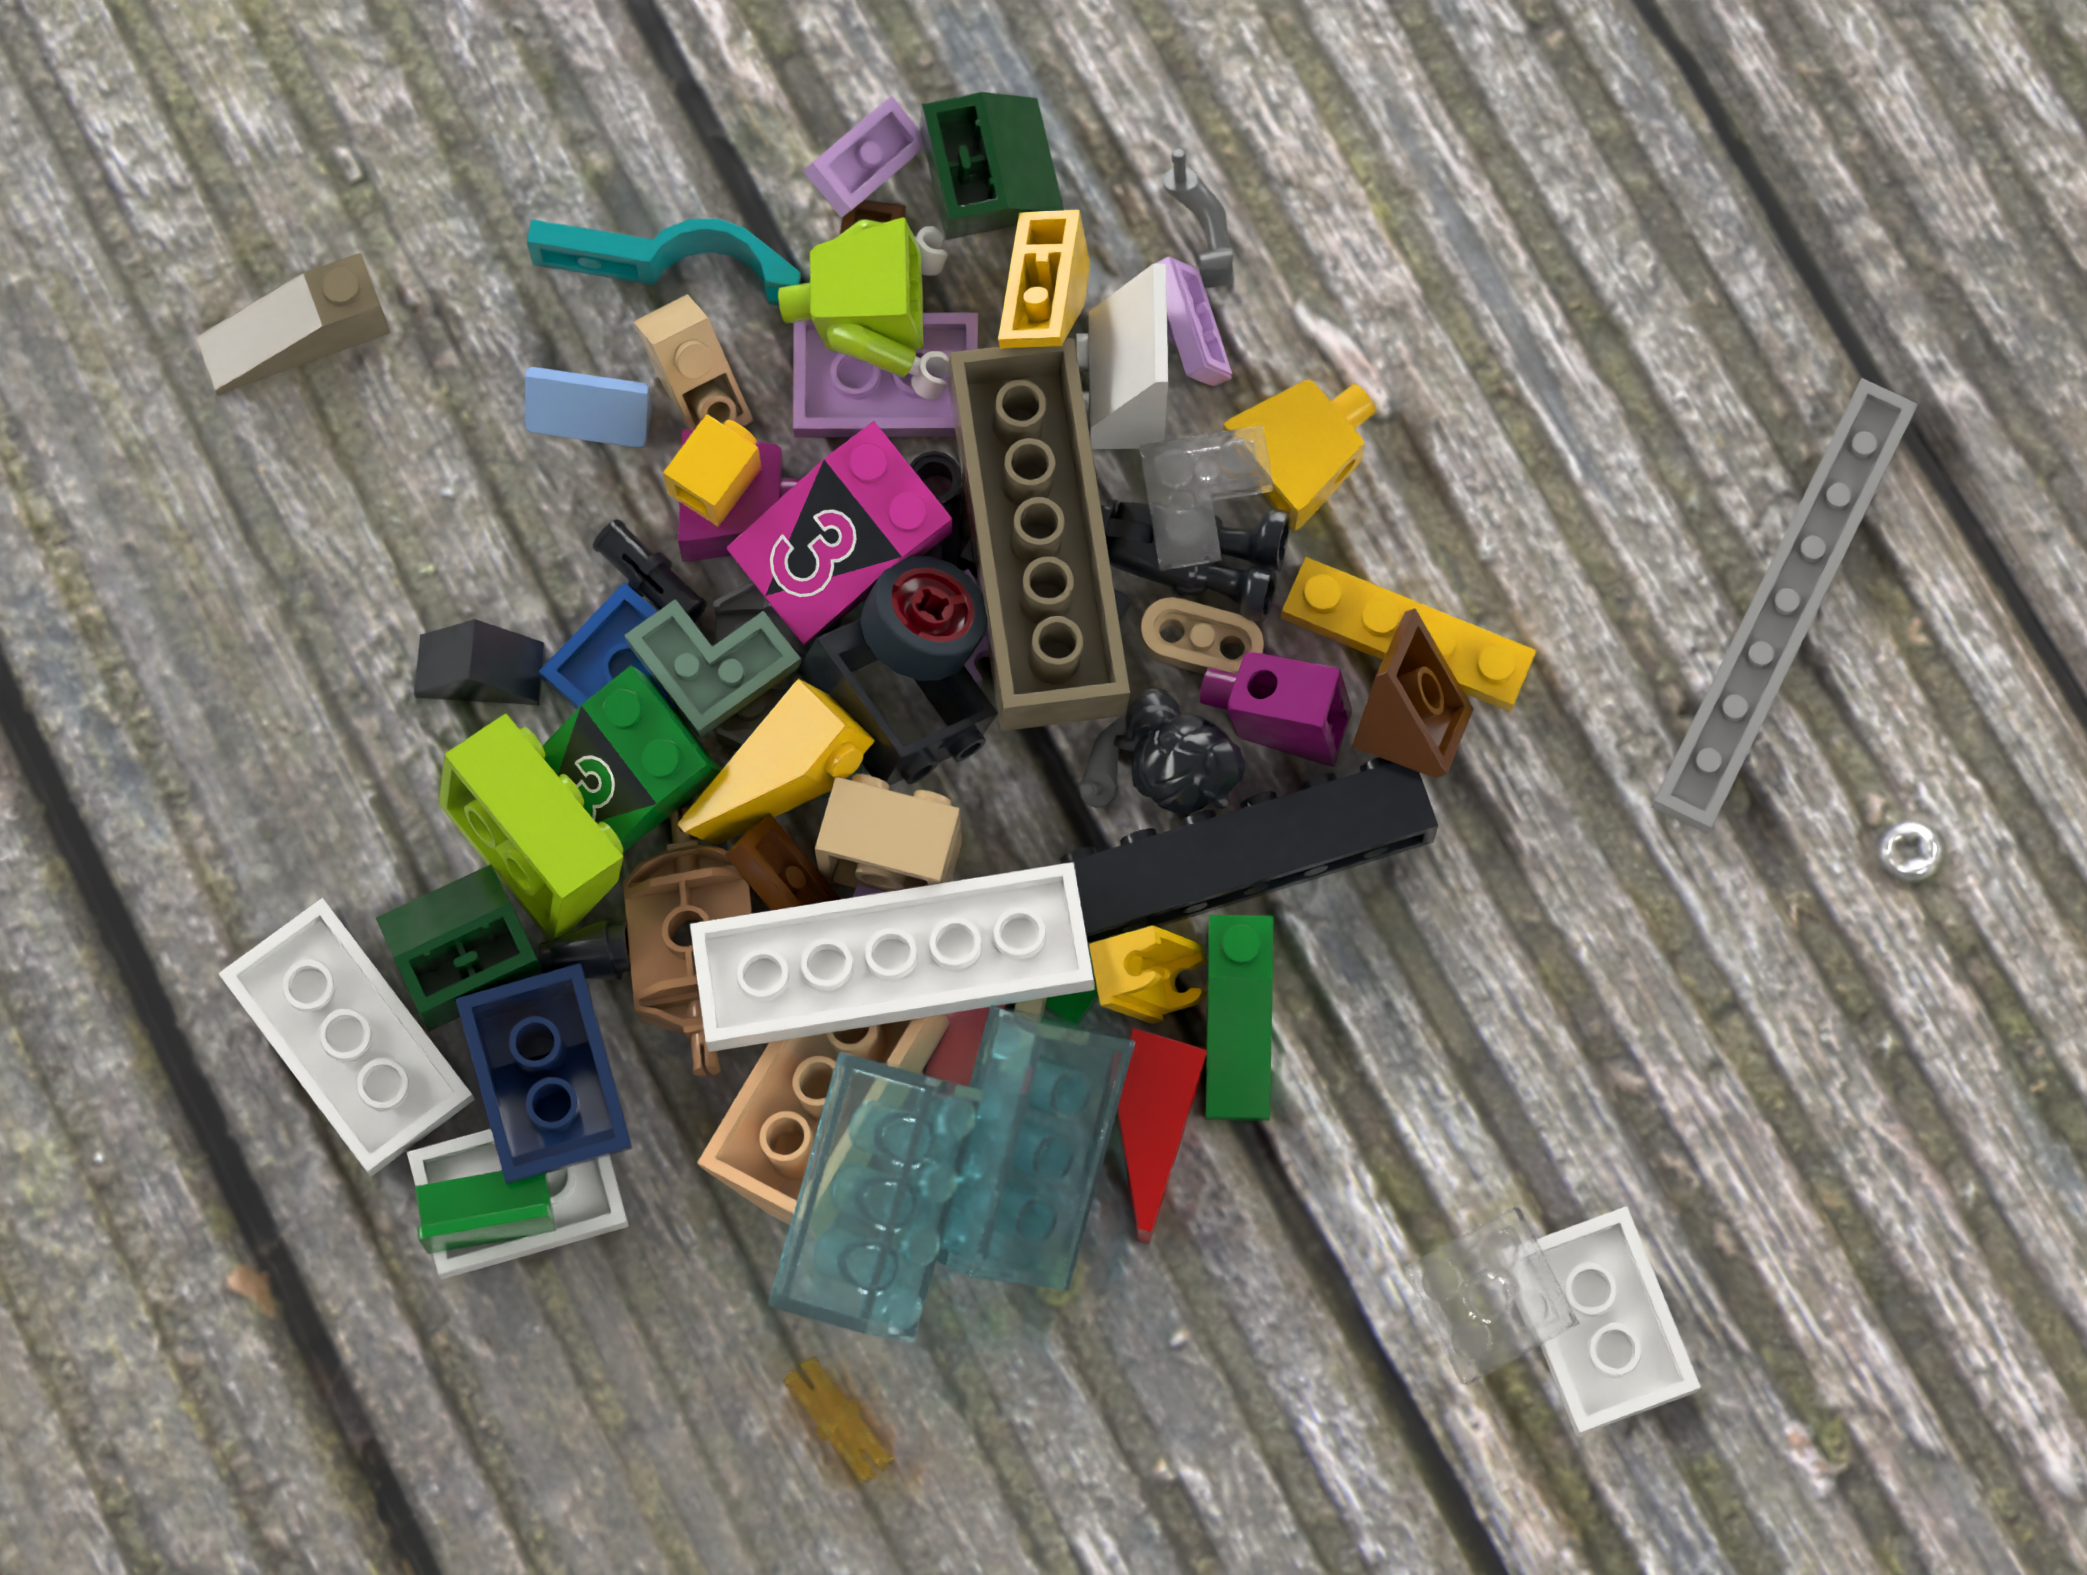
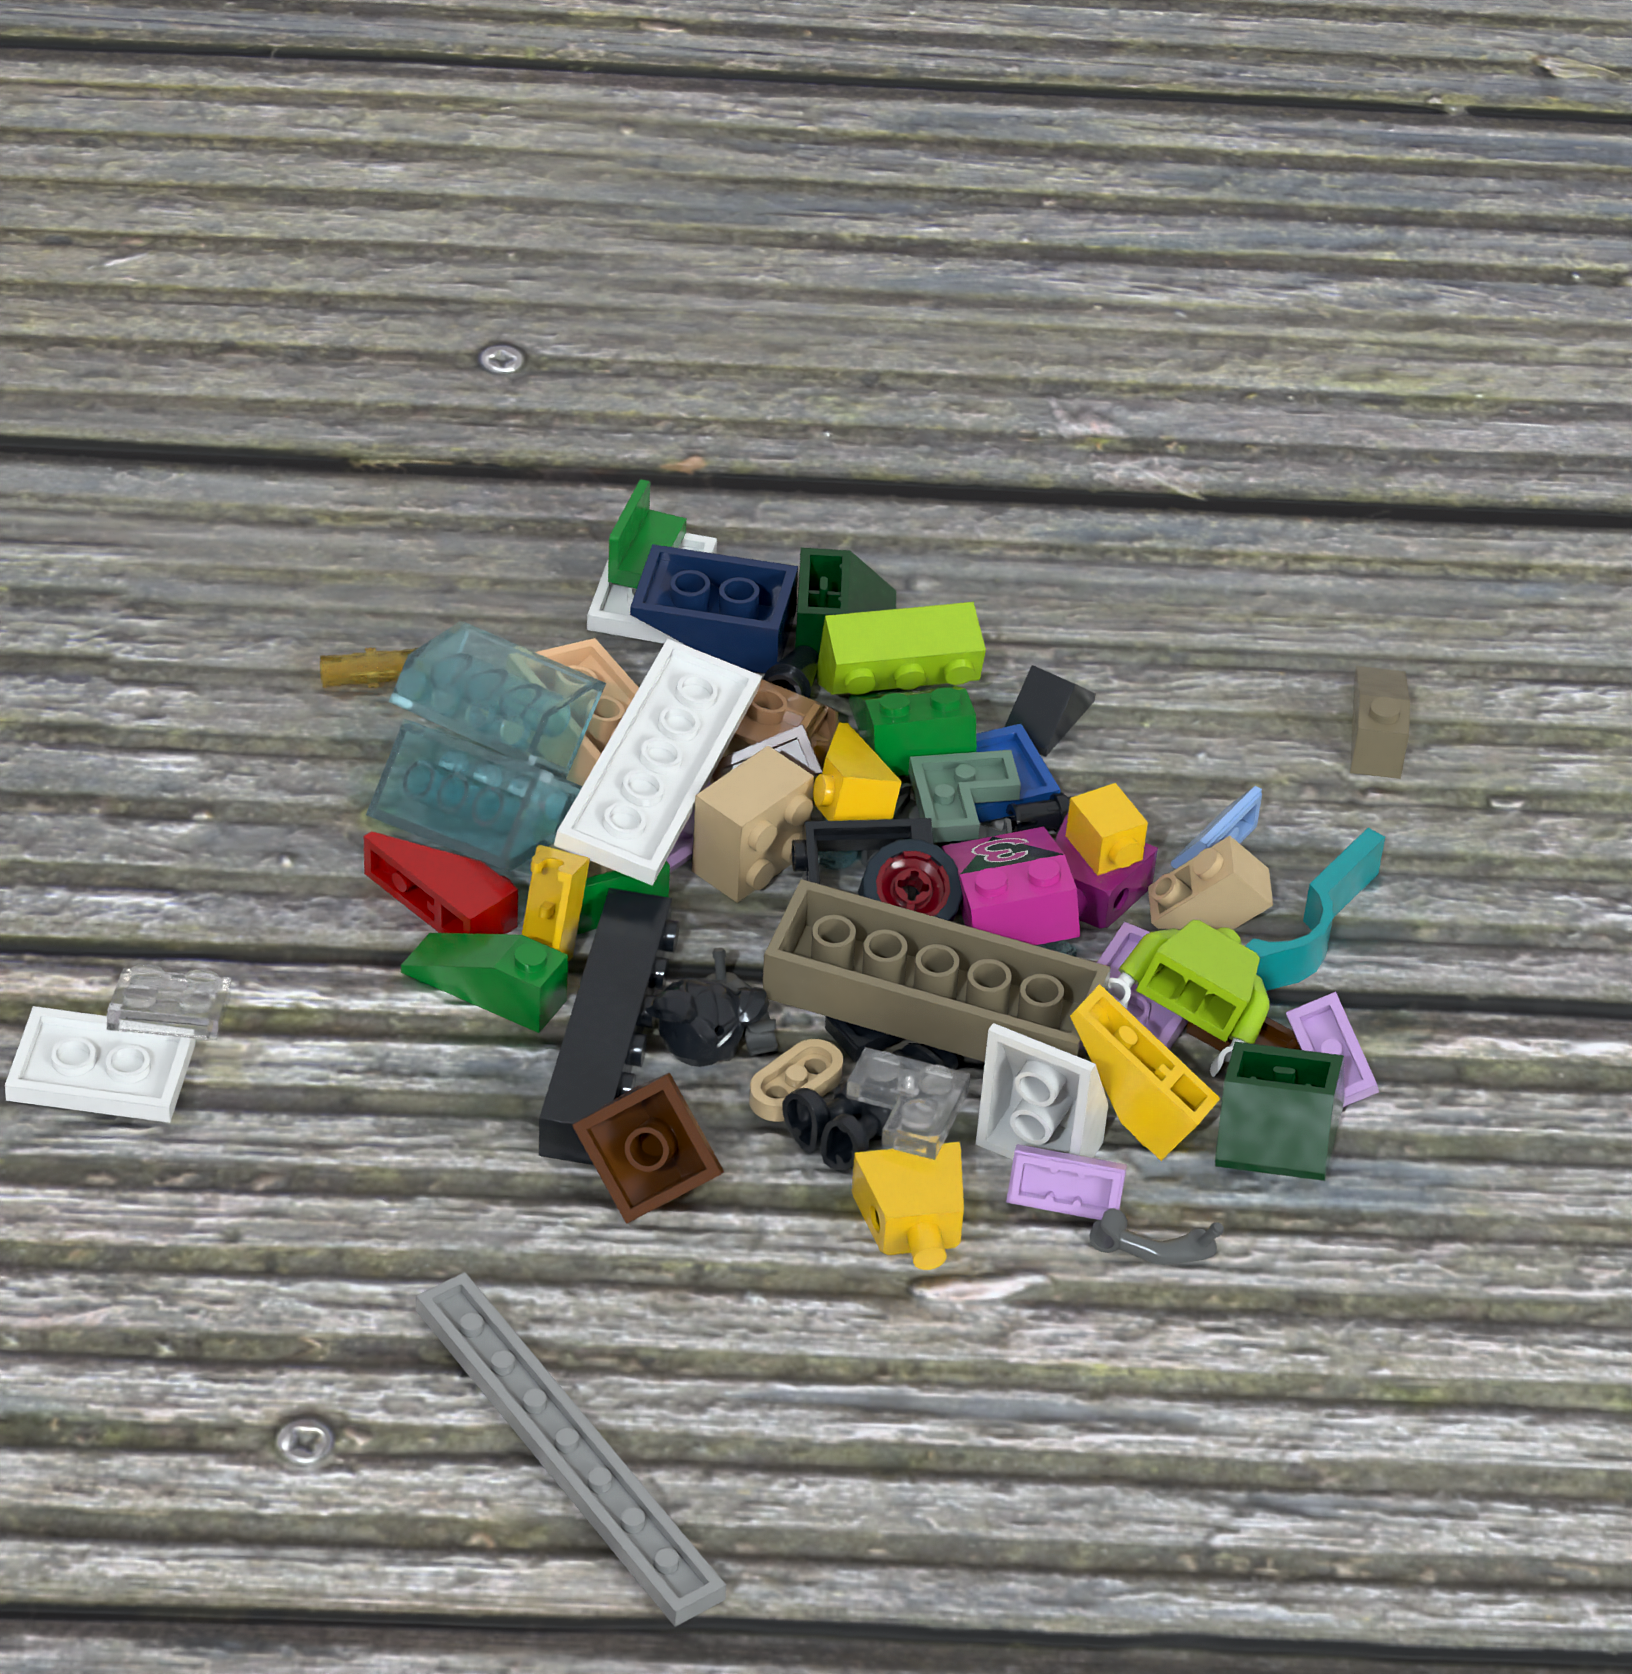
camera: 115 degrees right, 30 degrees down
white plate [218,898,475,1177] -> none
magenta torso [1200,652,1353,767] -> none
yellow plate [1281,557,1536,712] -> none

